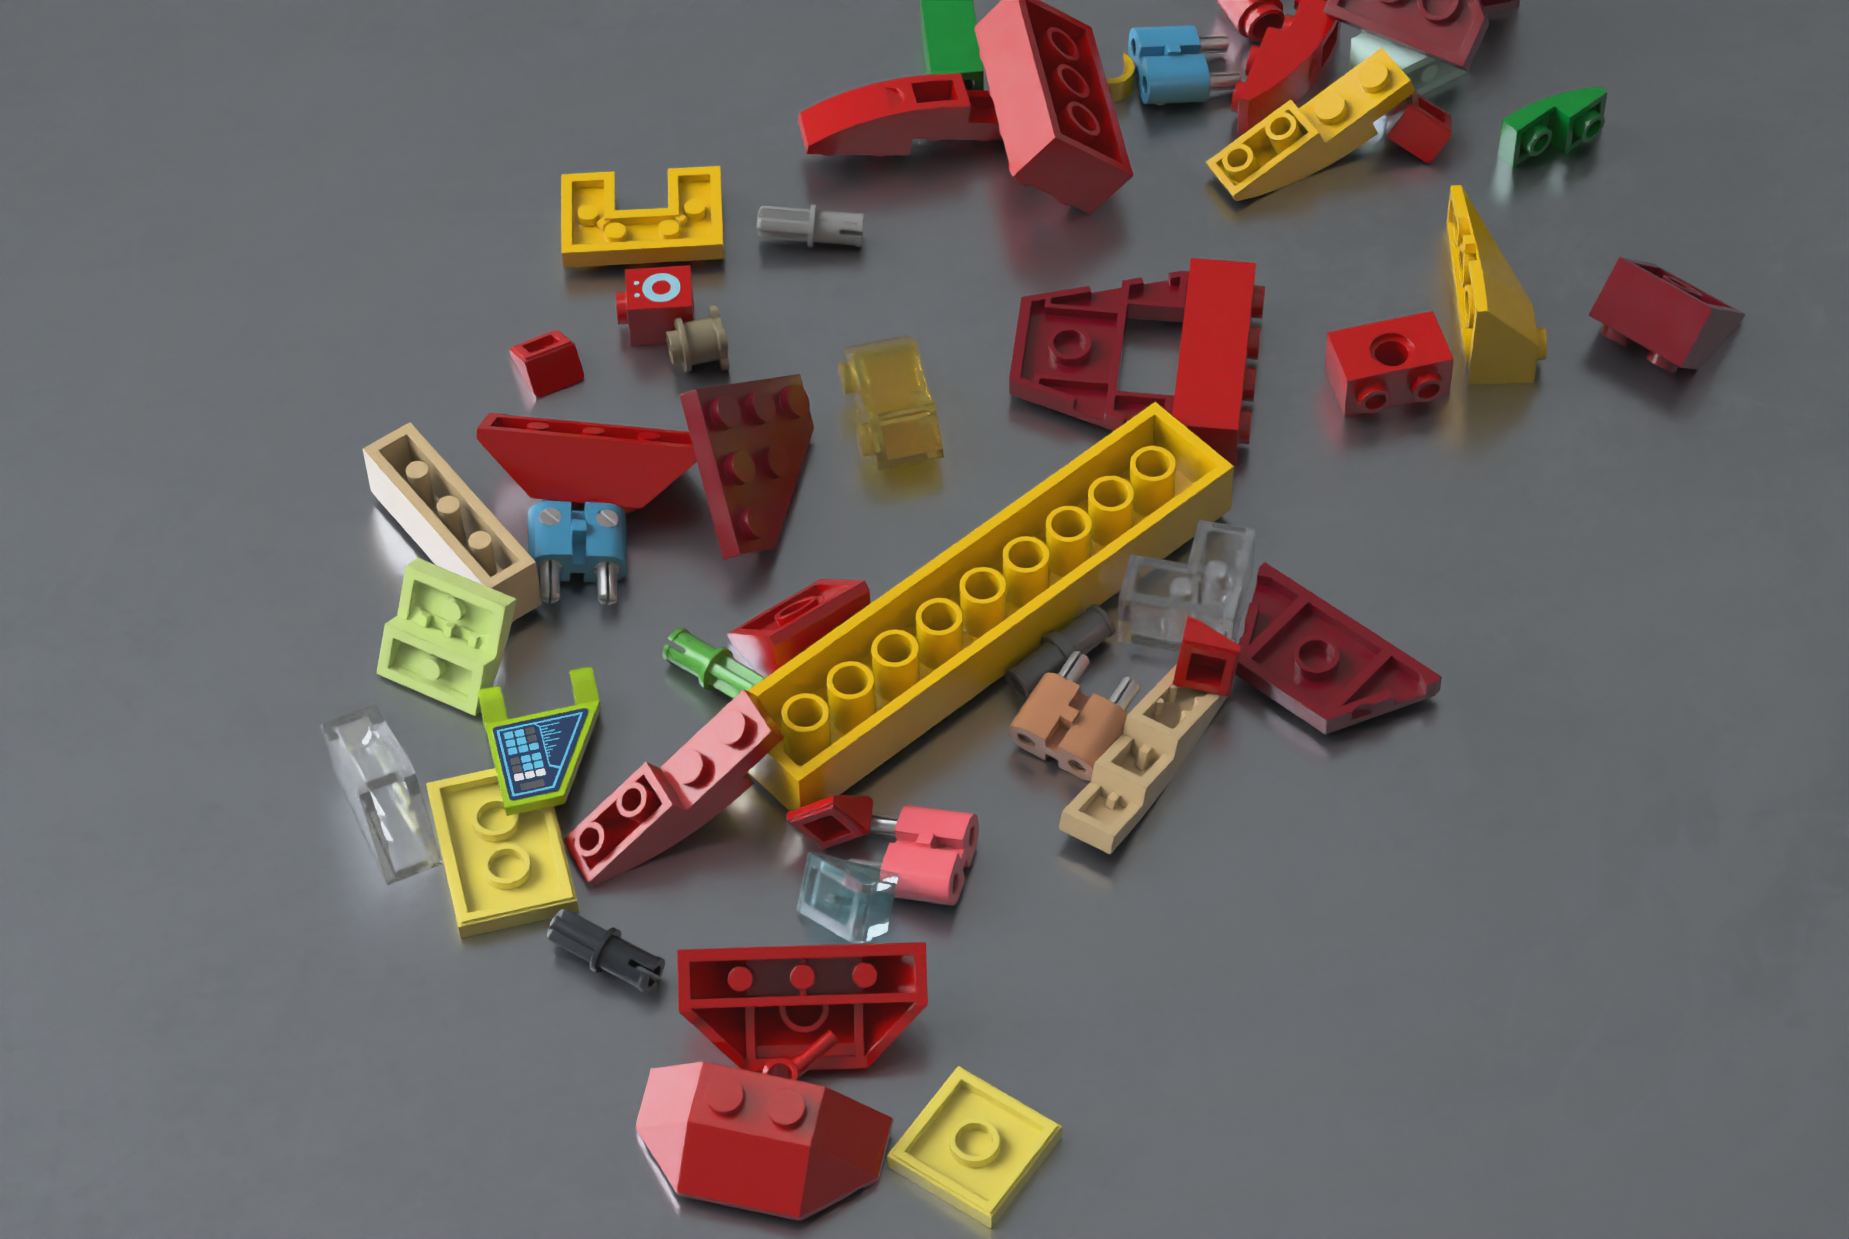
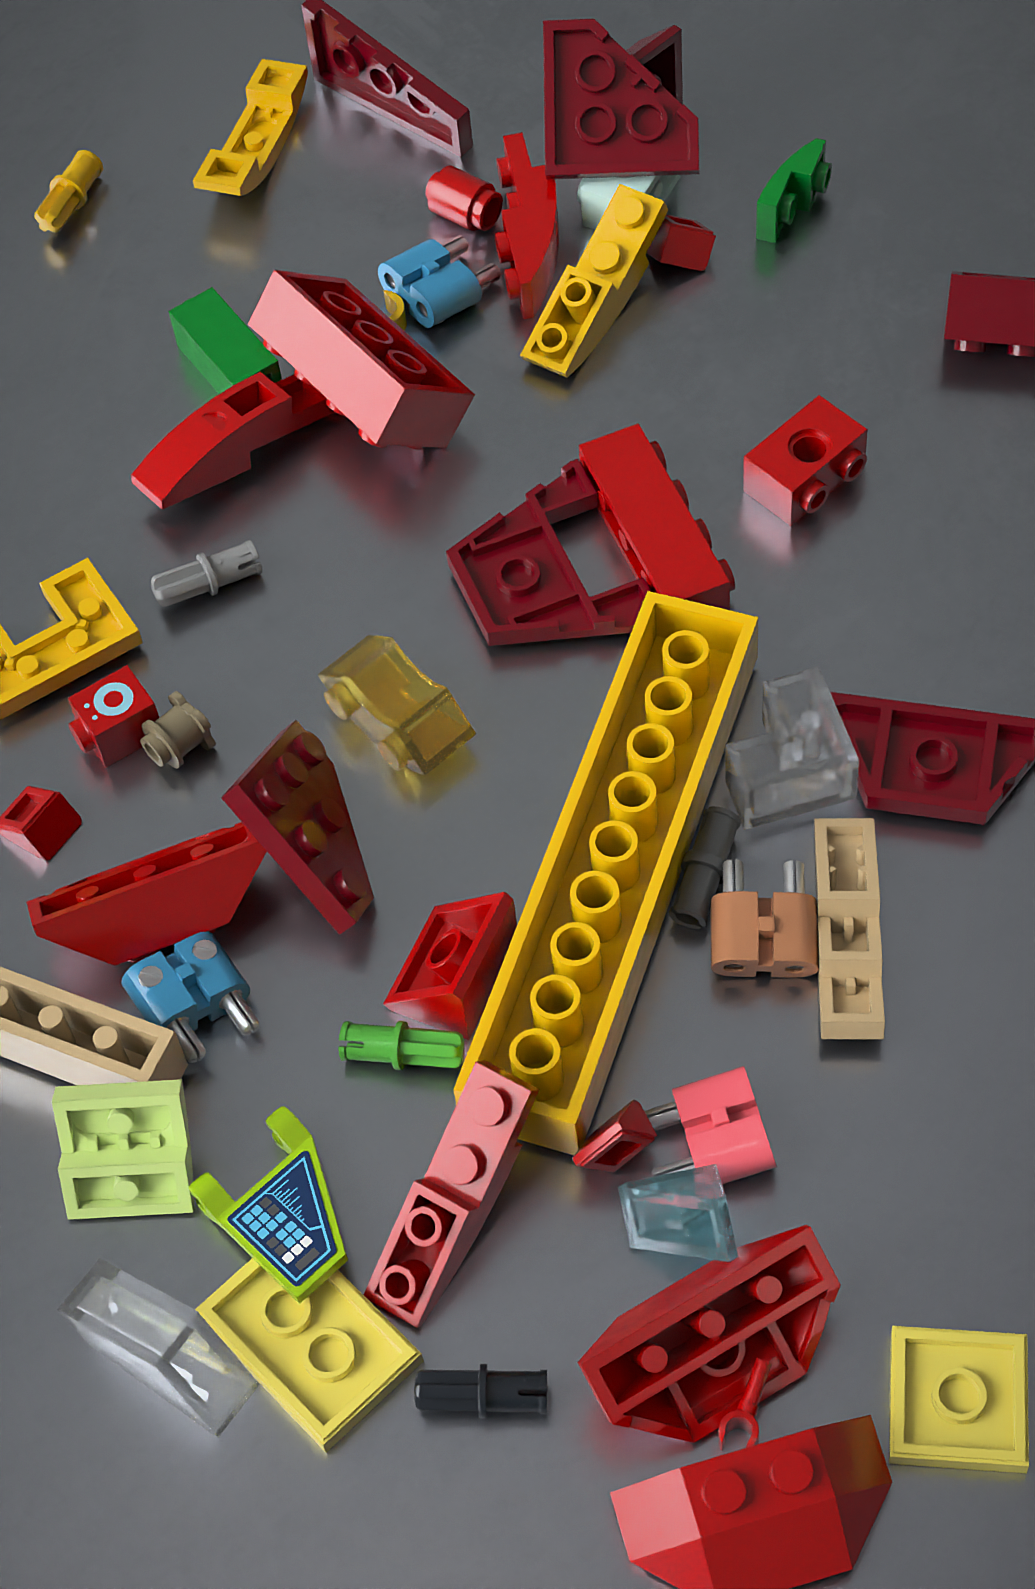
camera: 25 degrees left, 5 degrees up
red slope [1172,616,1241,697] -> none
yellow wedge [1447,185,1547,385] -> none

